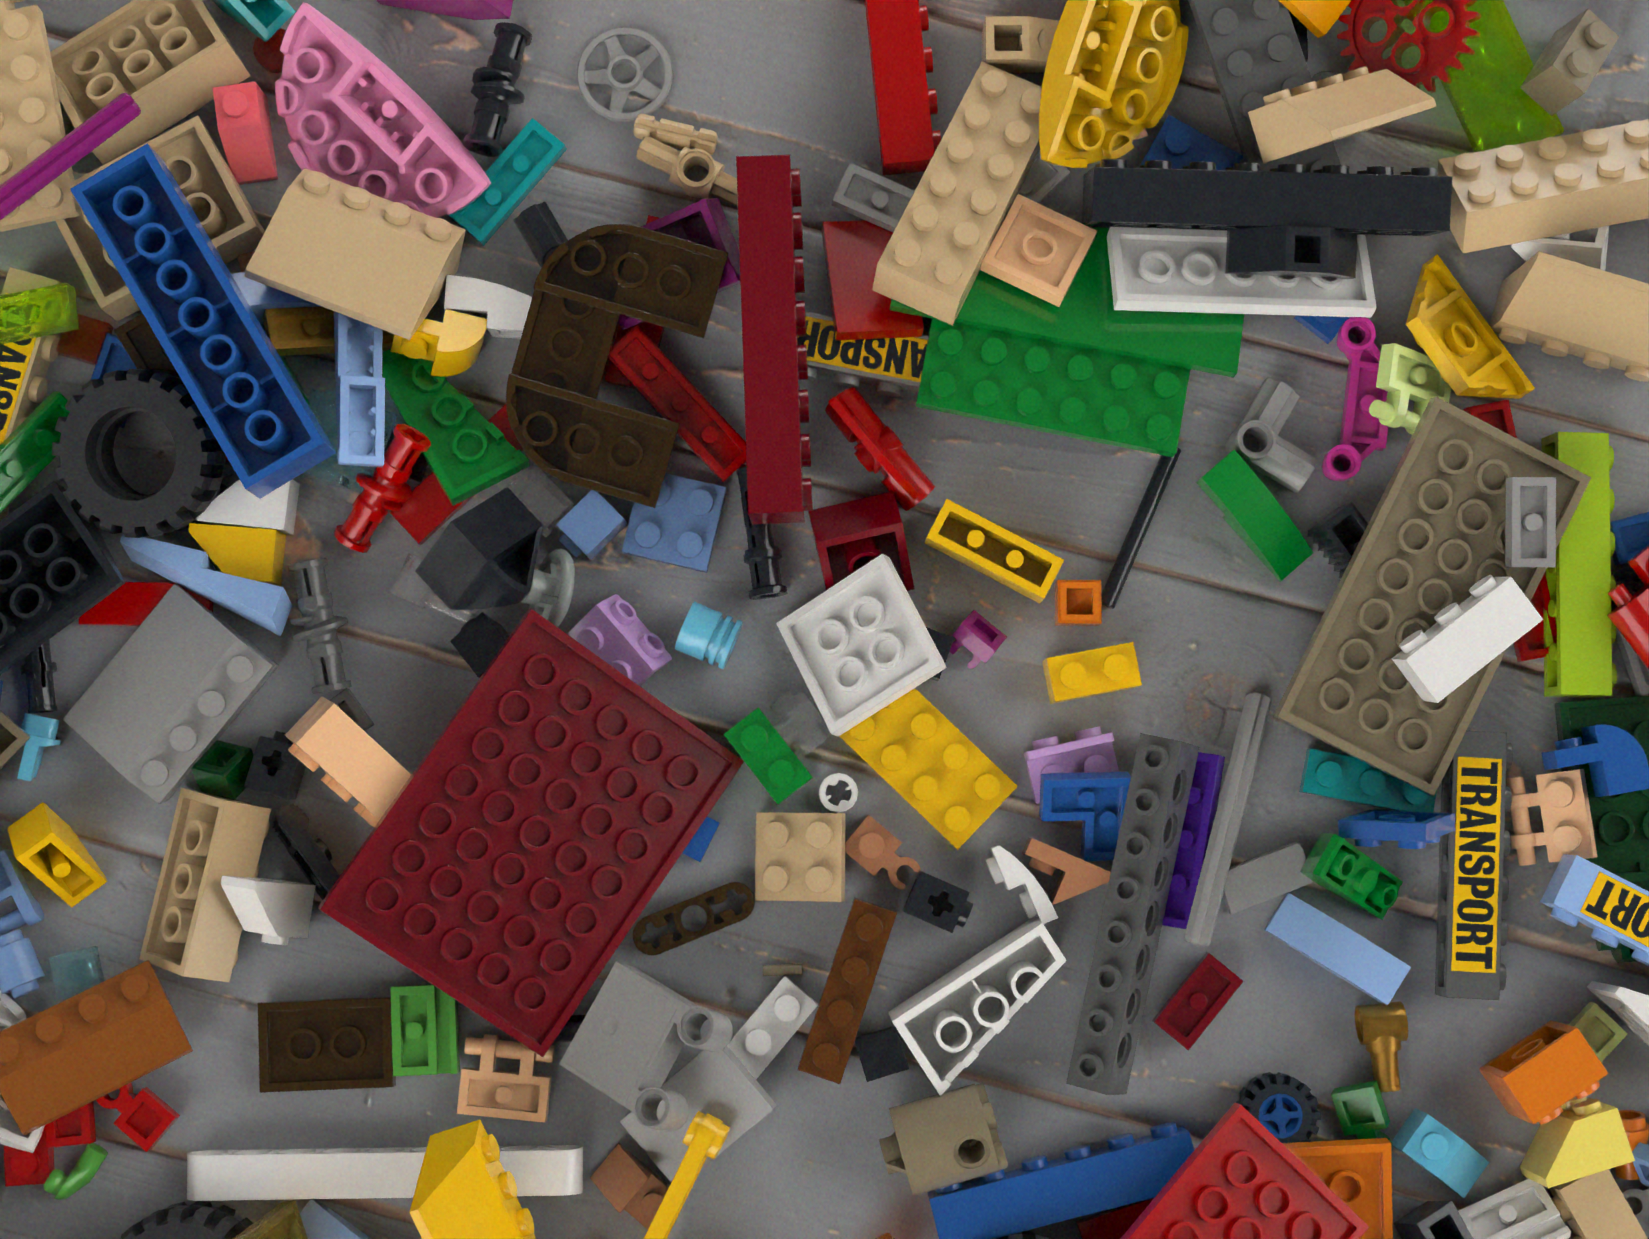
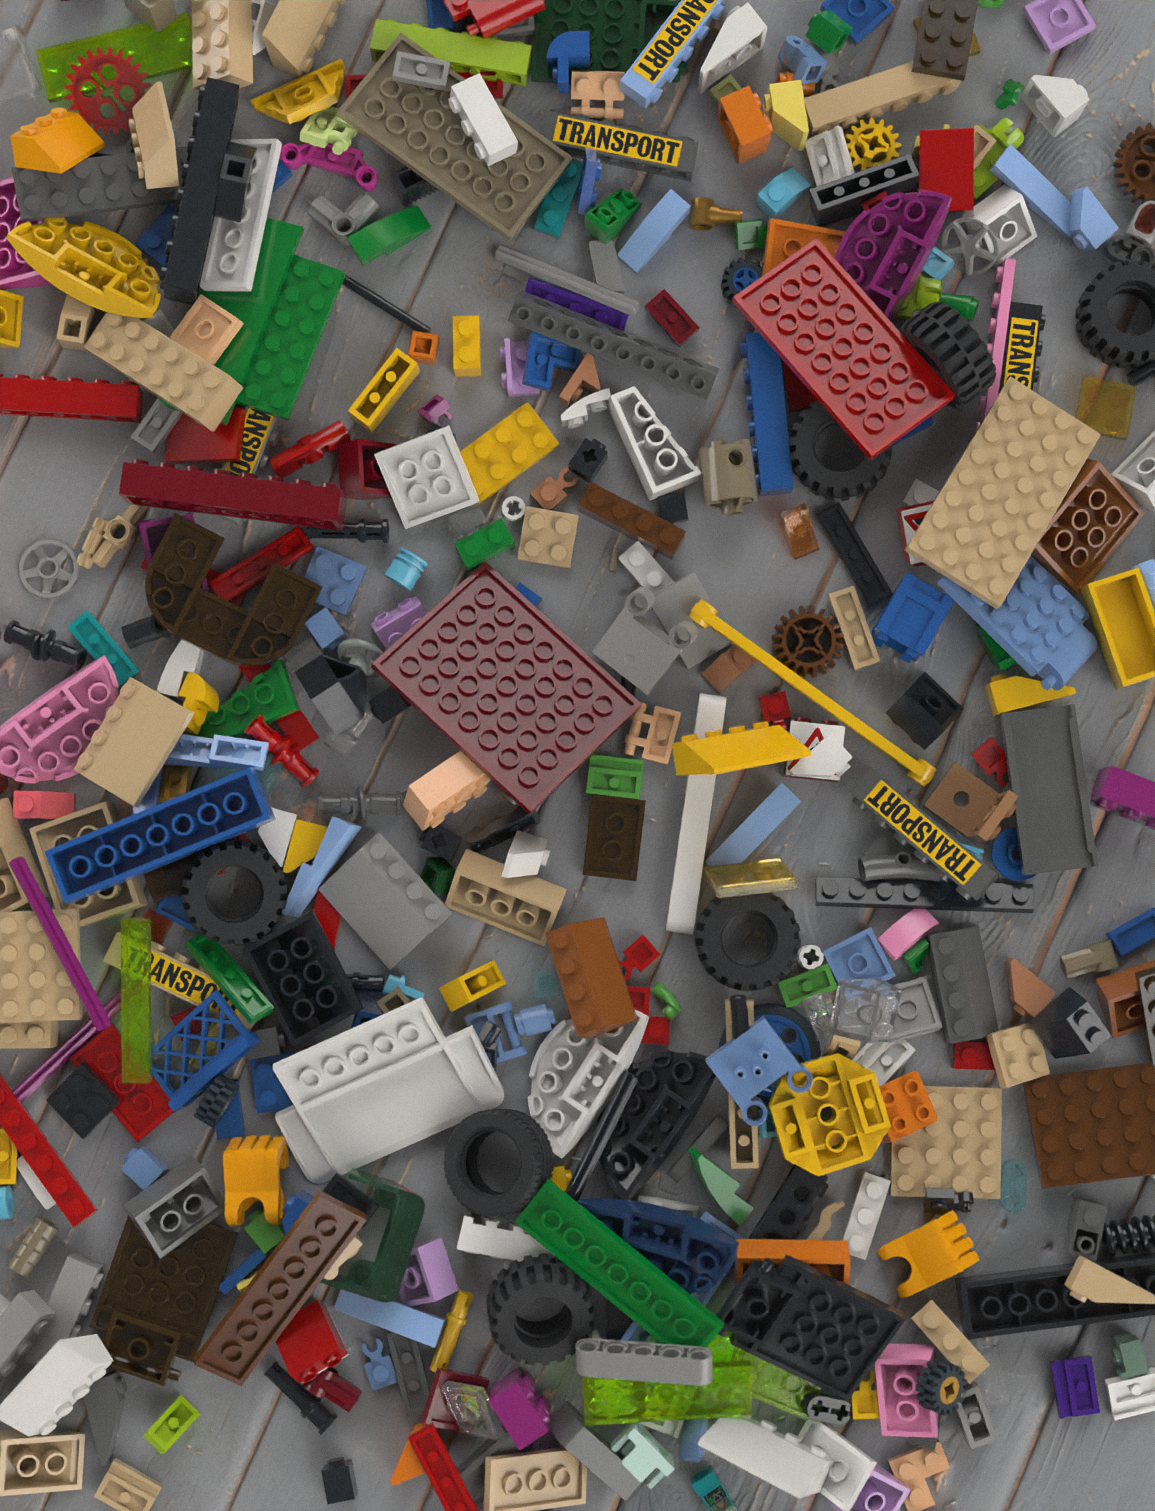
camera: 80 degrees left, 0 degrees up
dark brown beam [633,882,755,955] -> none

